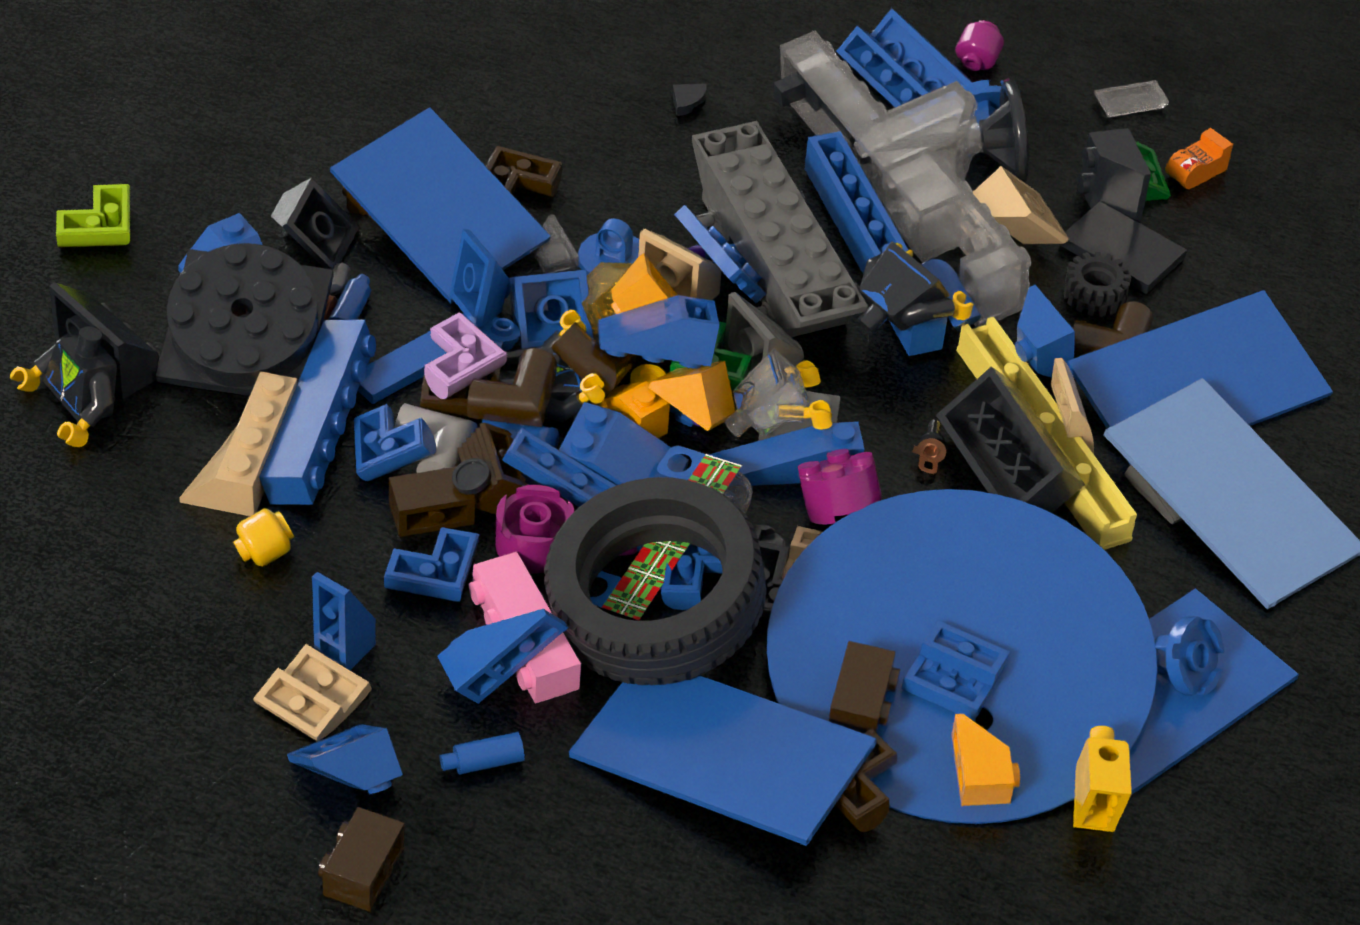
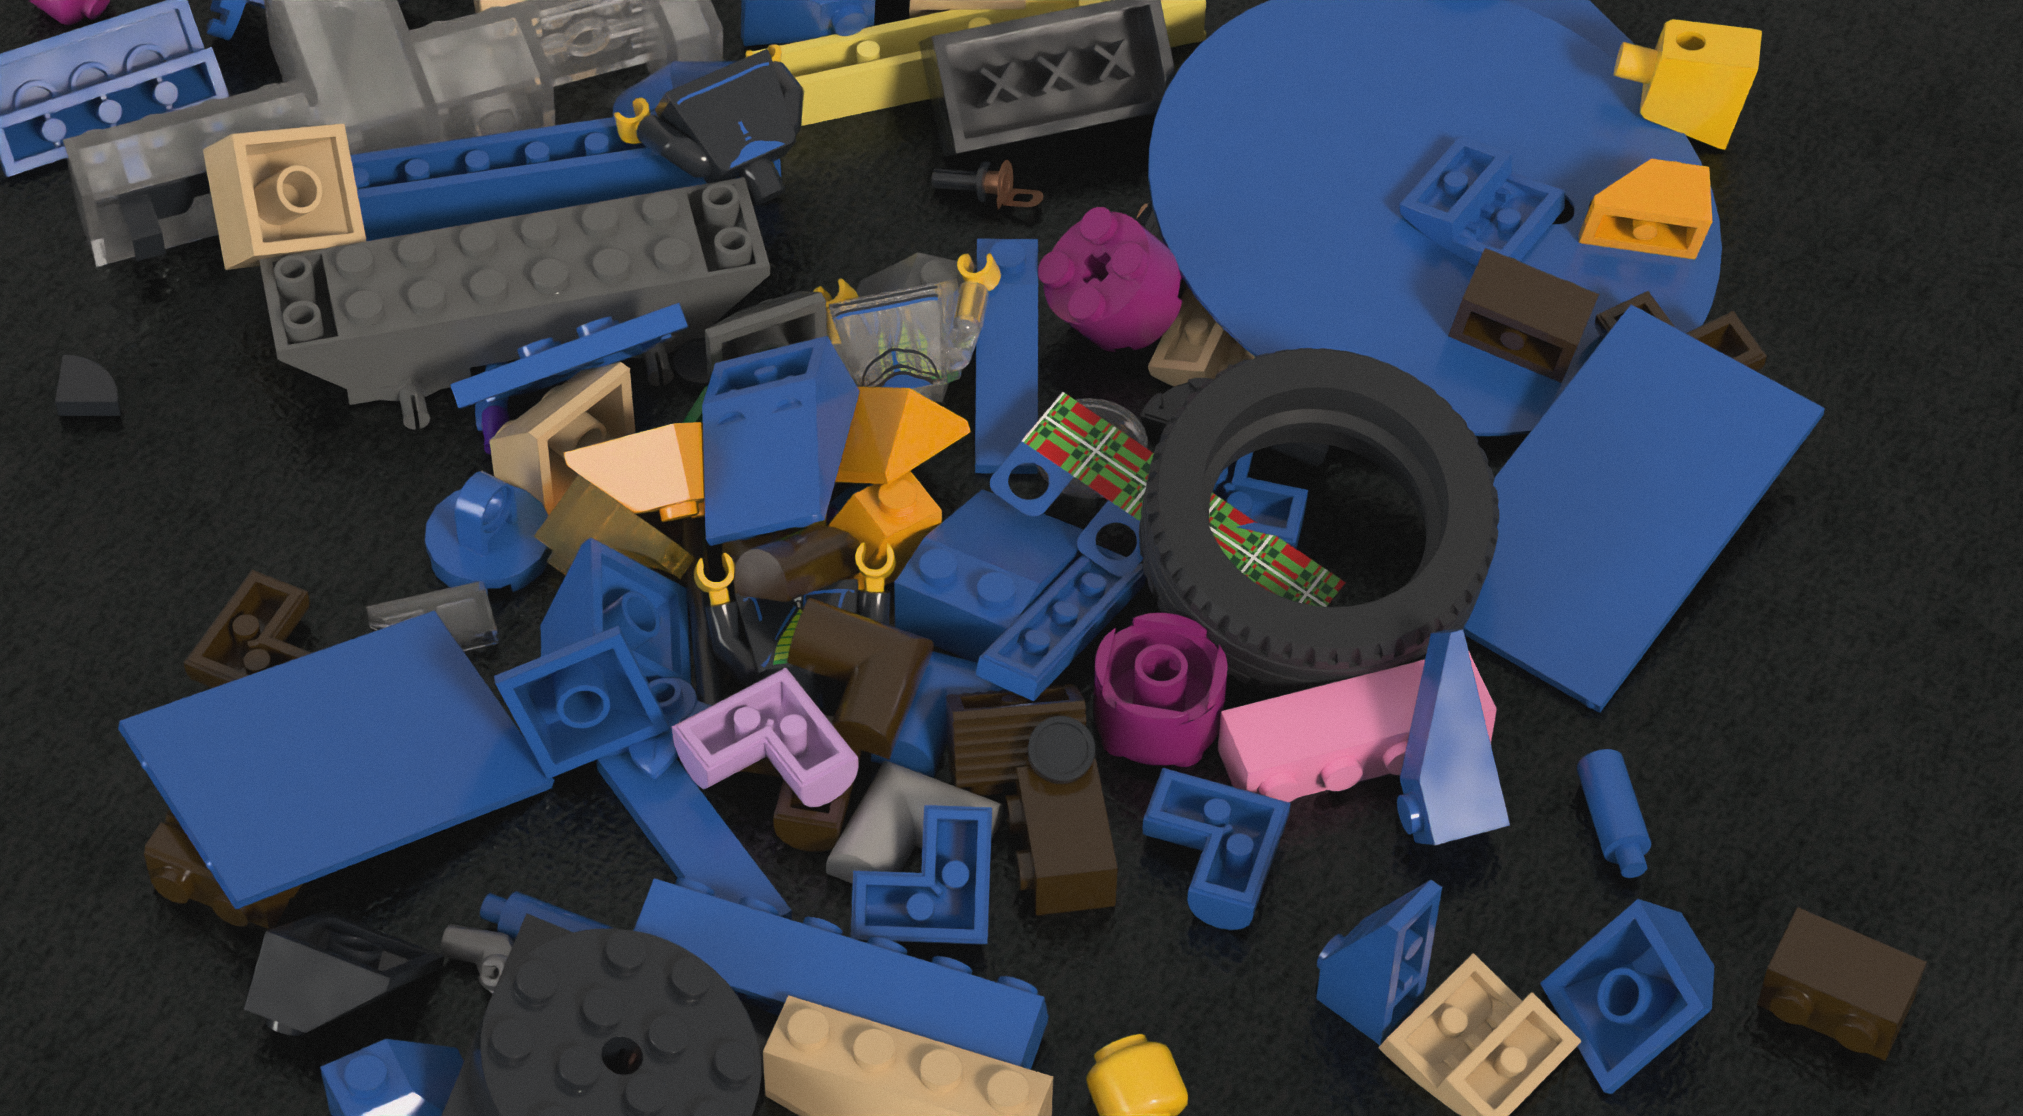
camera: 80 degrees left, 5 degrees up
none -> tan slope [203,123,366,270]

